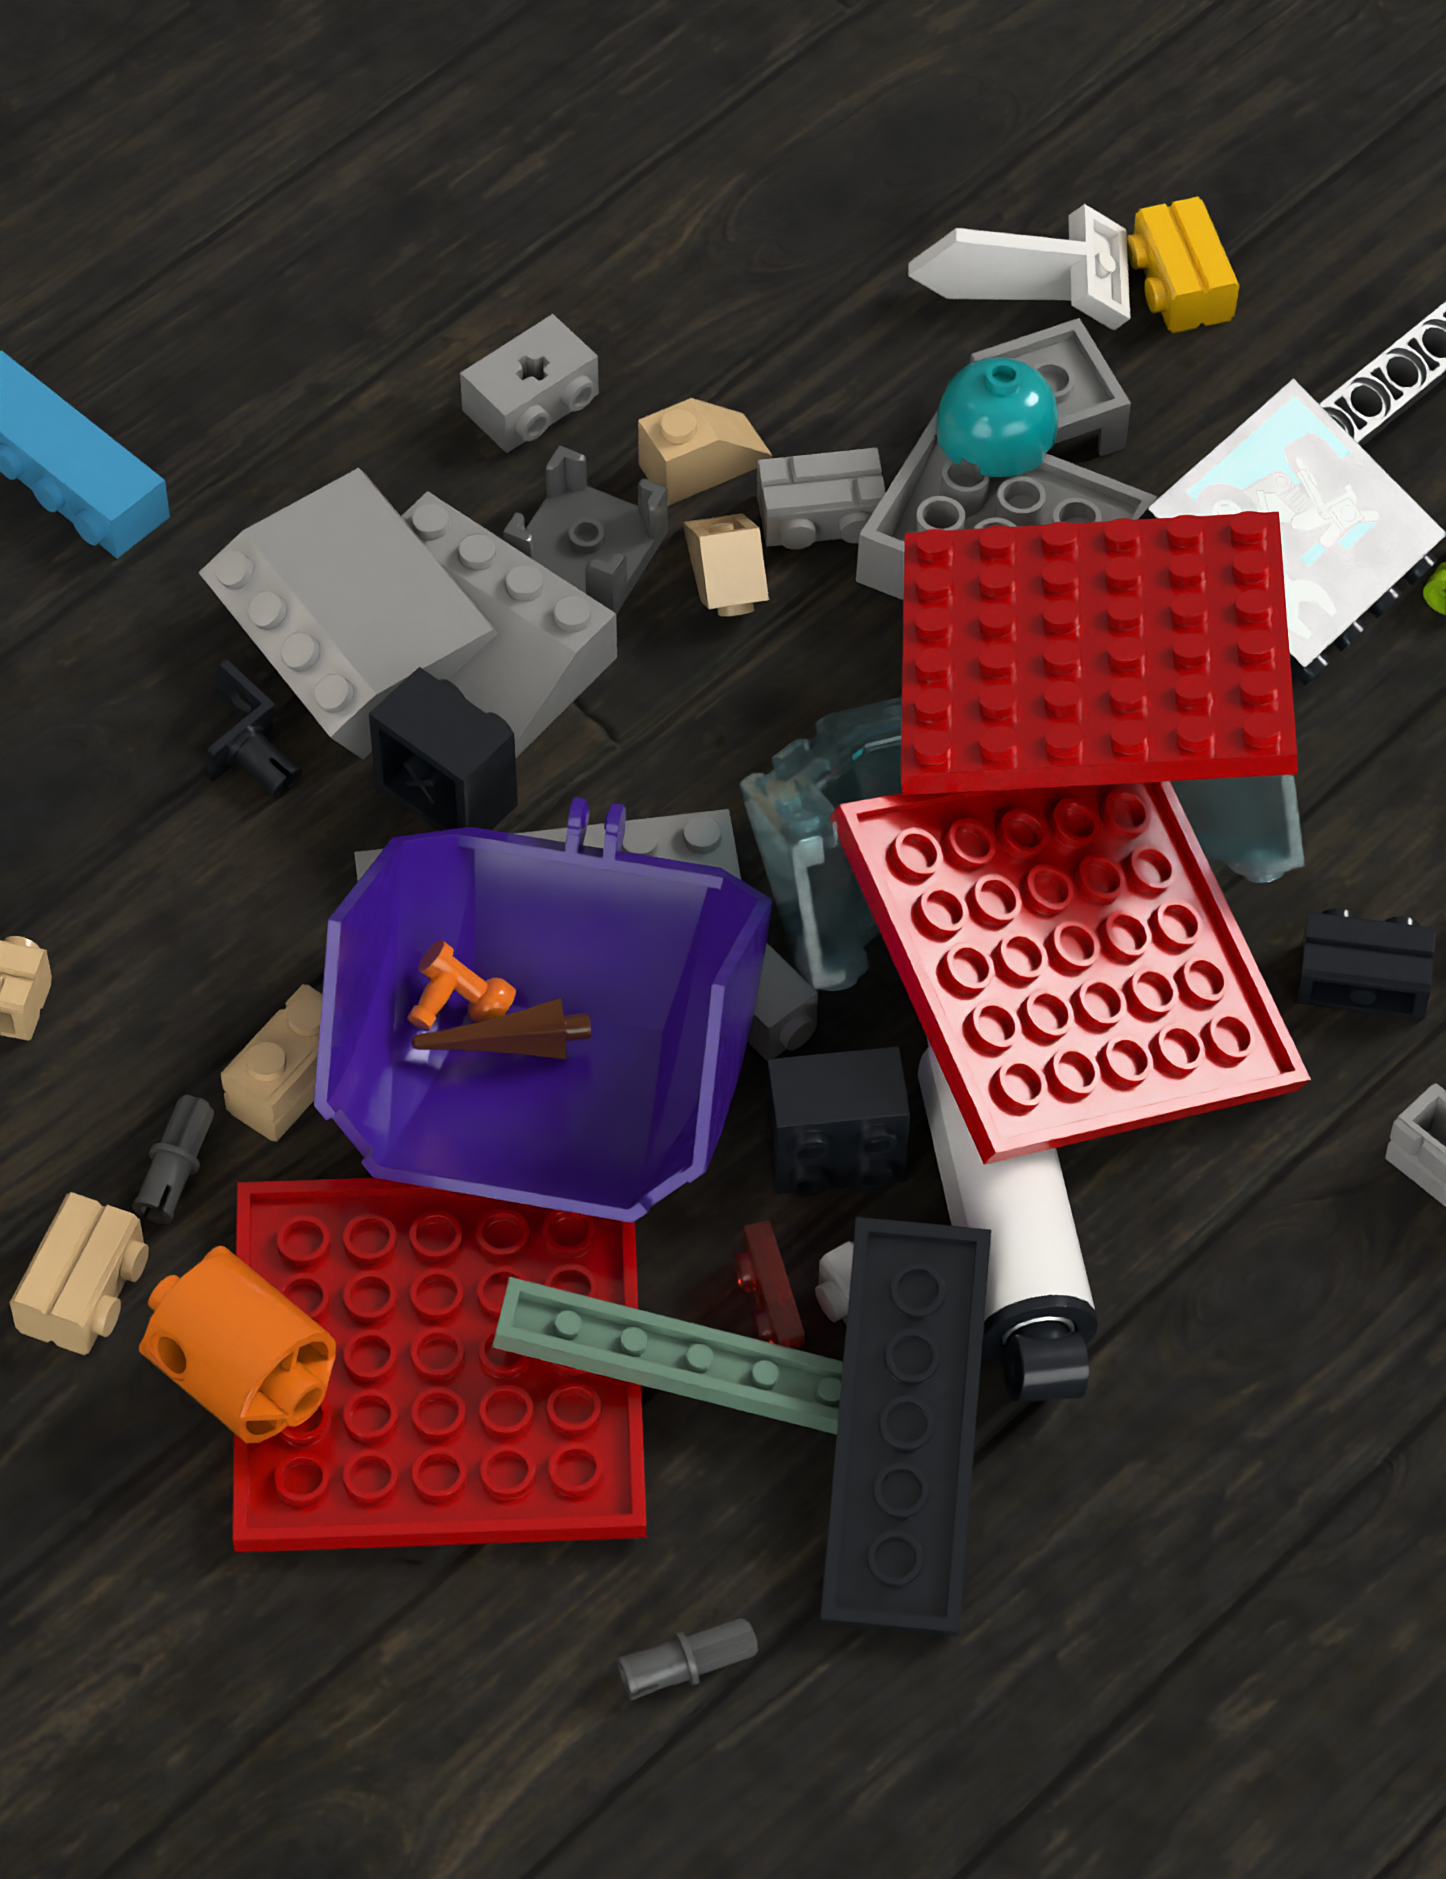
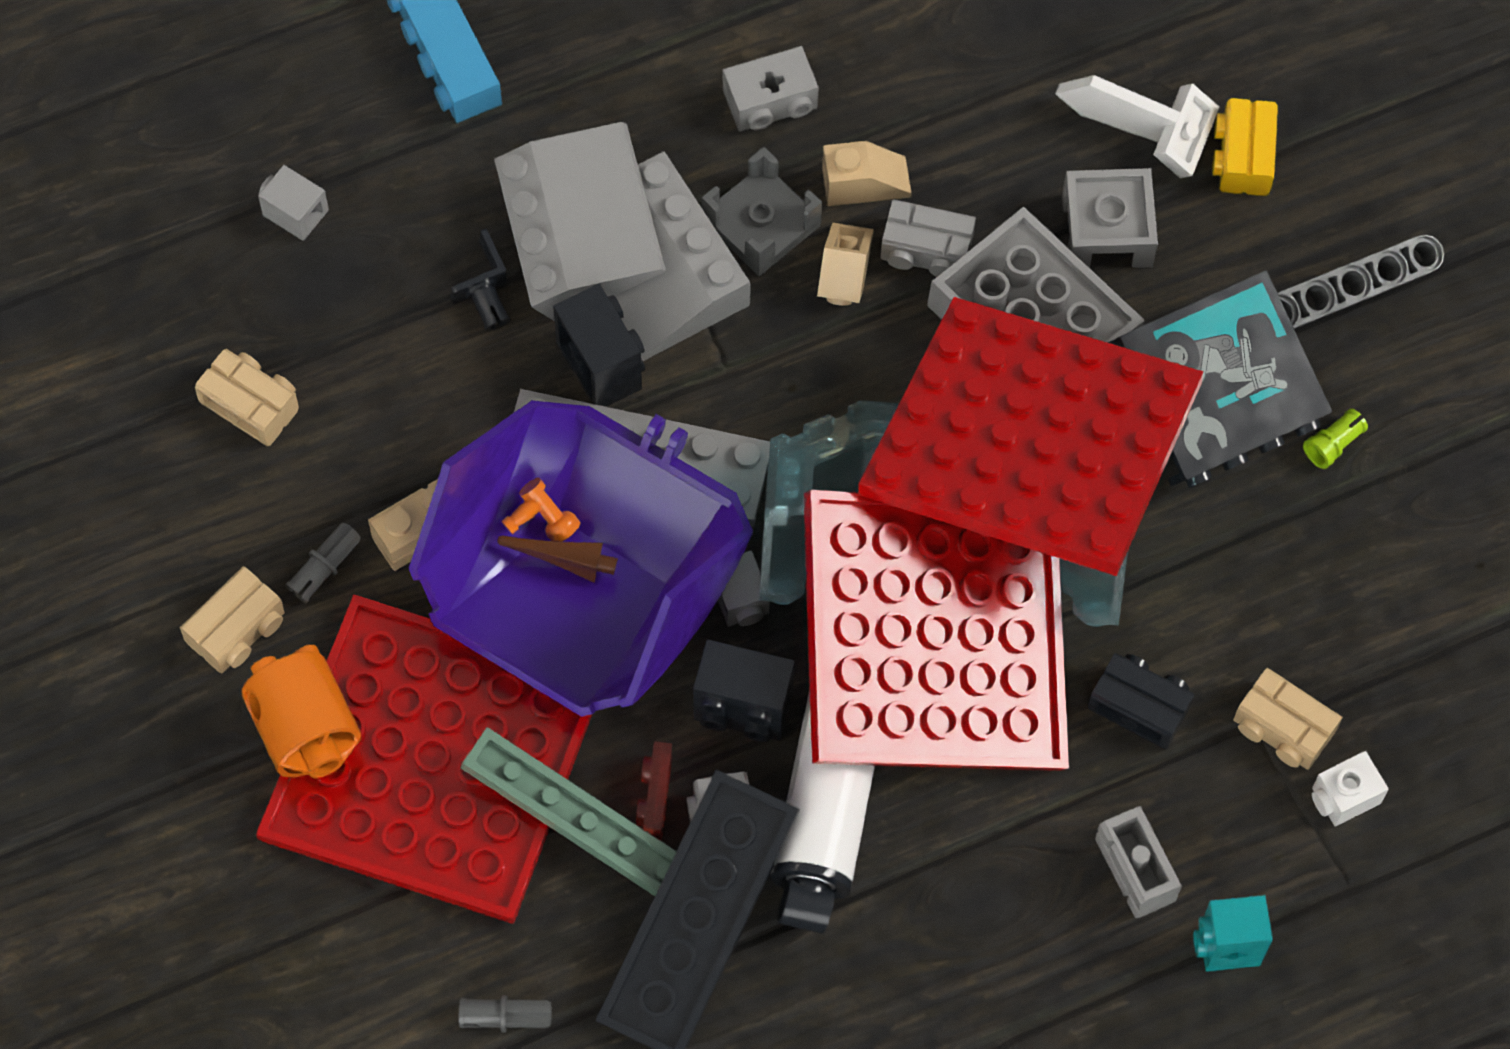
camera: 20 degrees right, 10 degrees up
teal cylinder [936,357,1058,477] -> none

